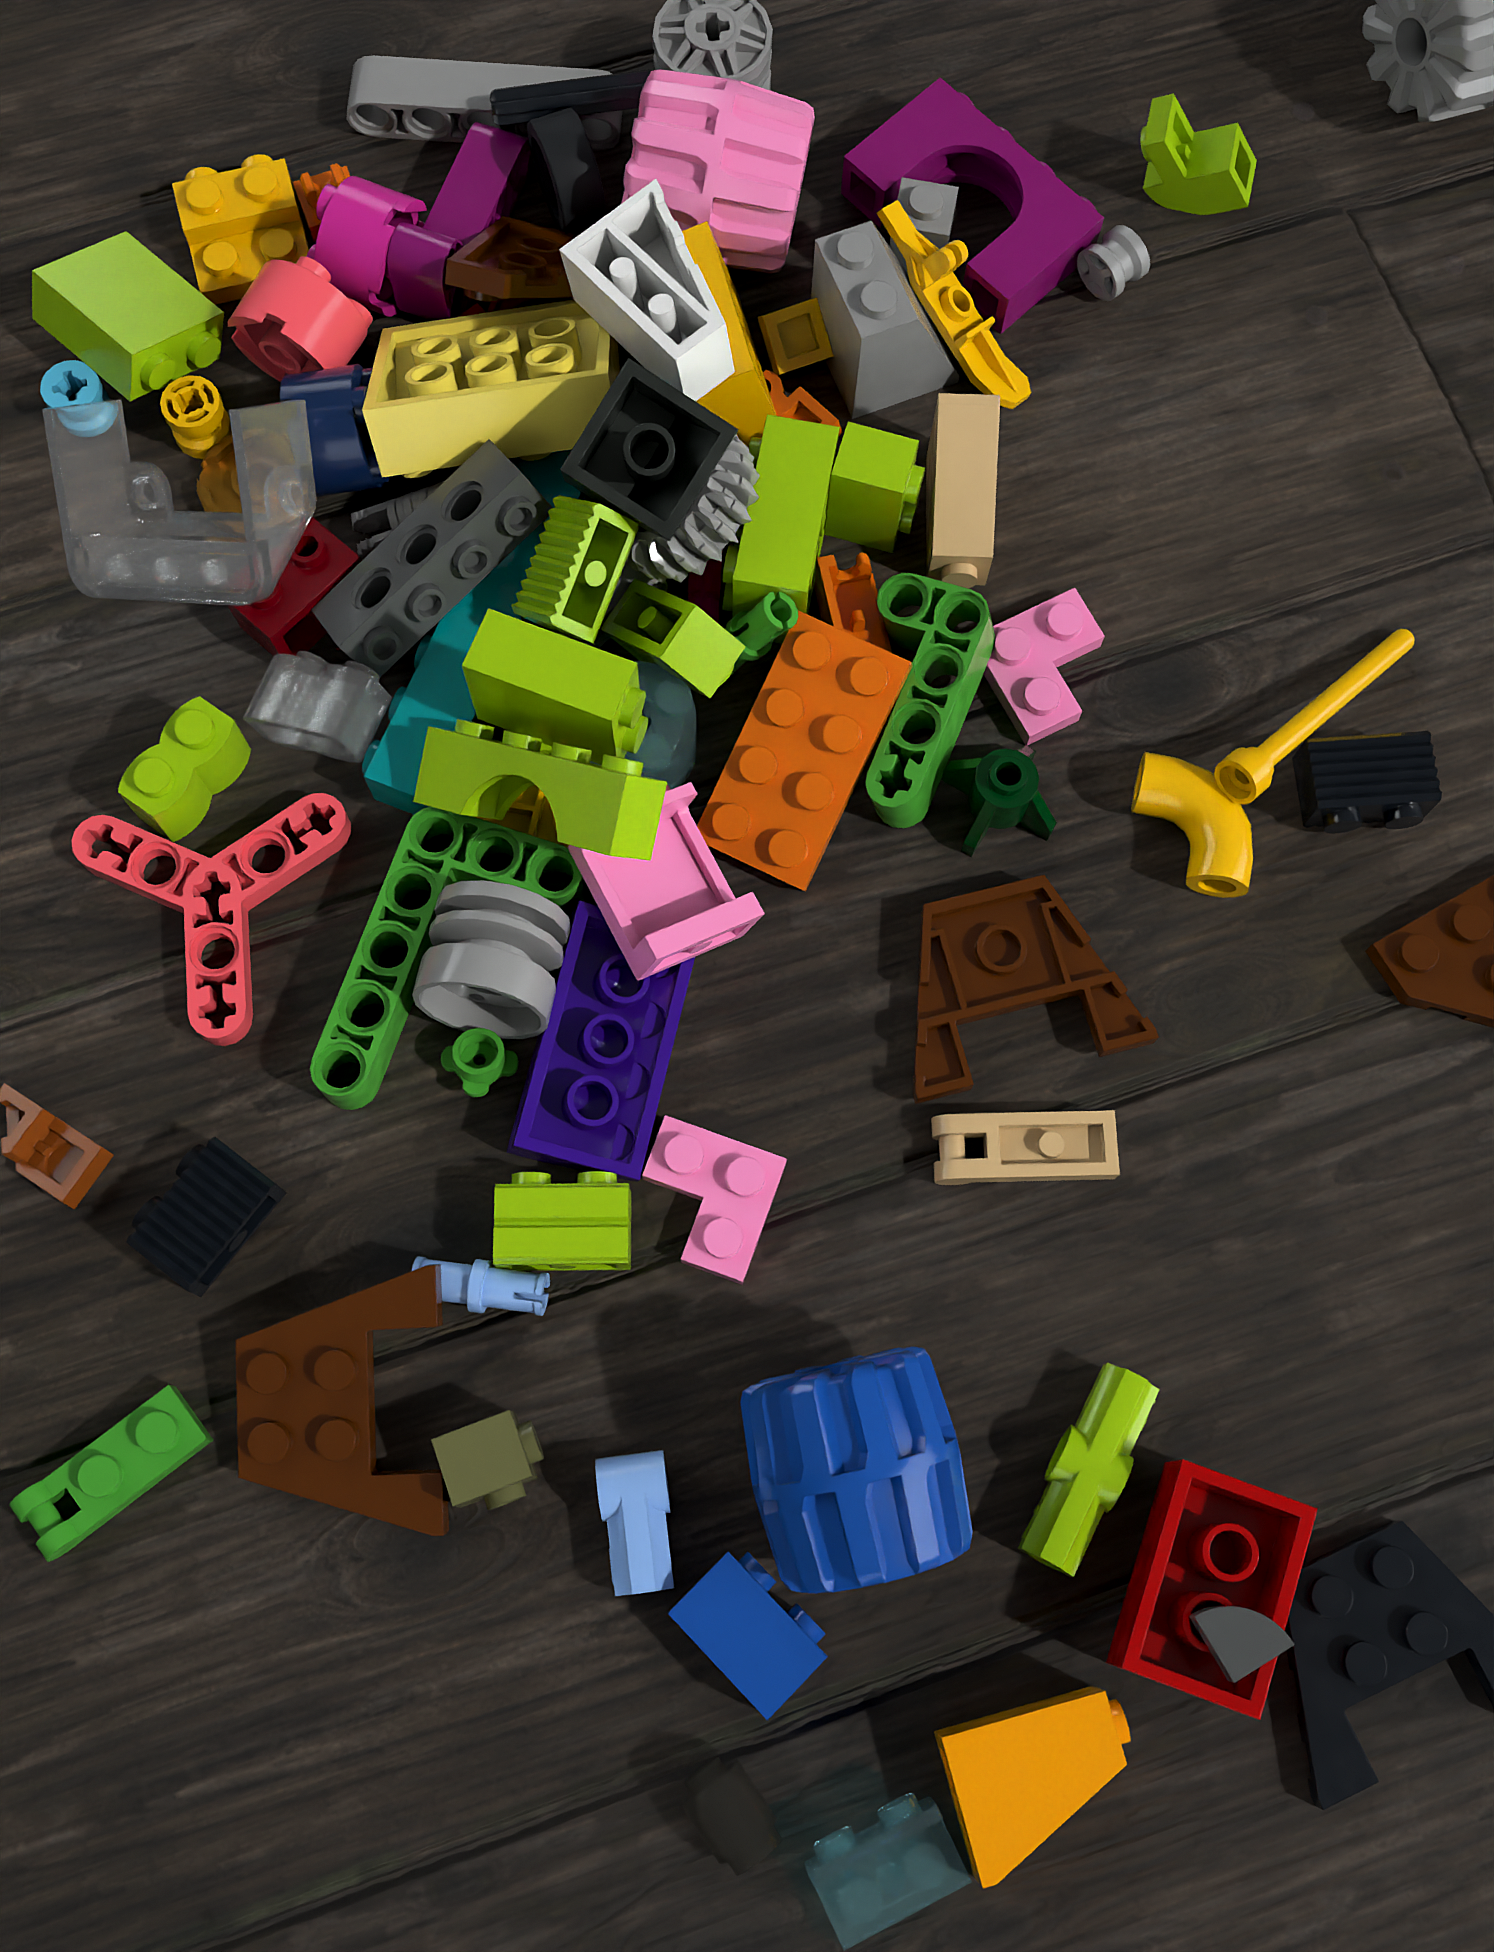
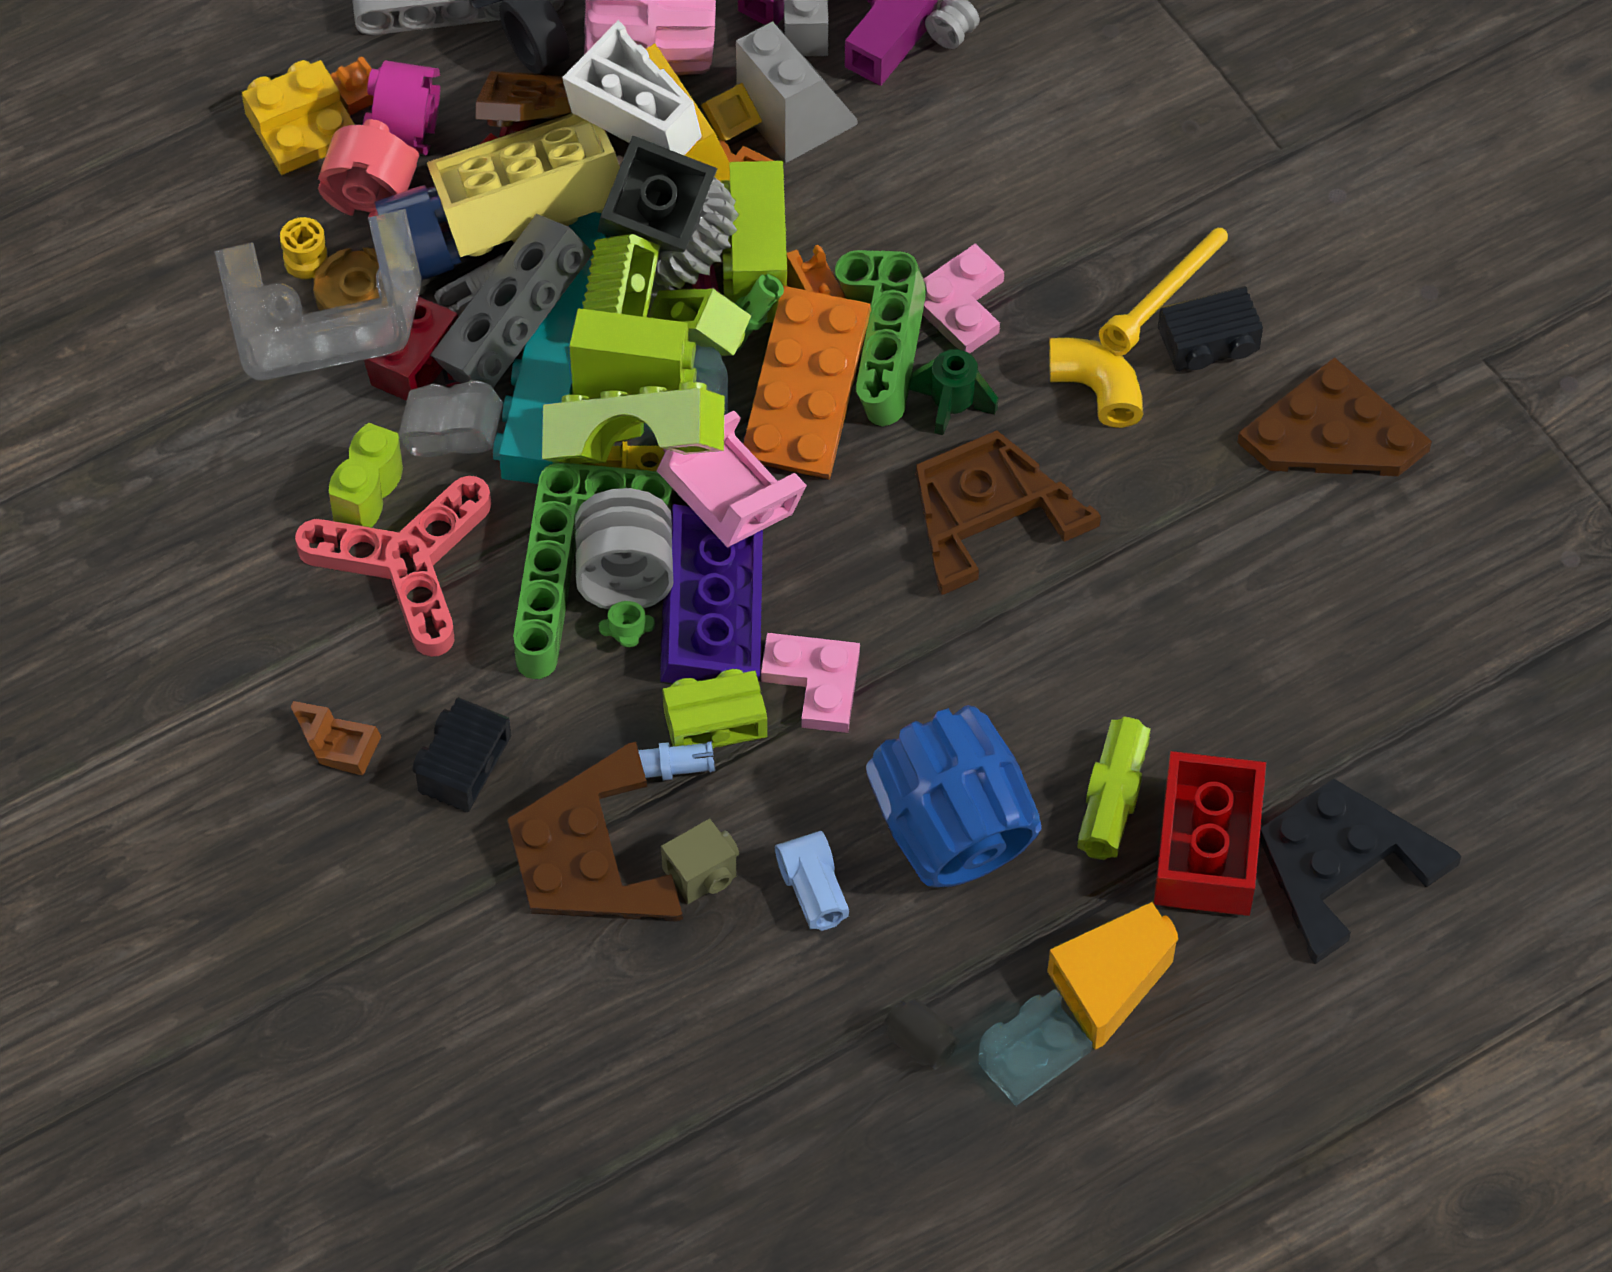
camera: 10 degrees left, 15 degrees down
bright green plate [9,1385,213,1562] -> none
lime brick [32,231,224,402] -> none
medium azure wheel [40,360,113,437] -> none
magenta beam [387,121,533,321] -> none
blue brick [668,1551,828,1721] -> none
lime brick [825,422,925,553] -> none
yellow piece [876,200,1031,409] -> none
tan slope [926,393,1000,589] -> none
tan plate [931,1110,1120,1185] -> none
dark grey tile [1189,1606,1295,1683] -> none

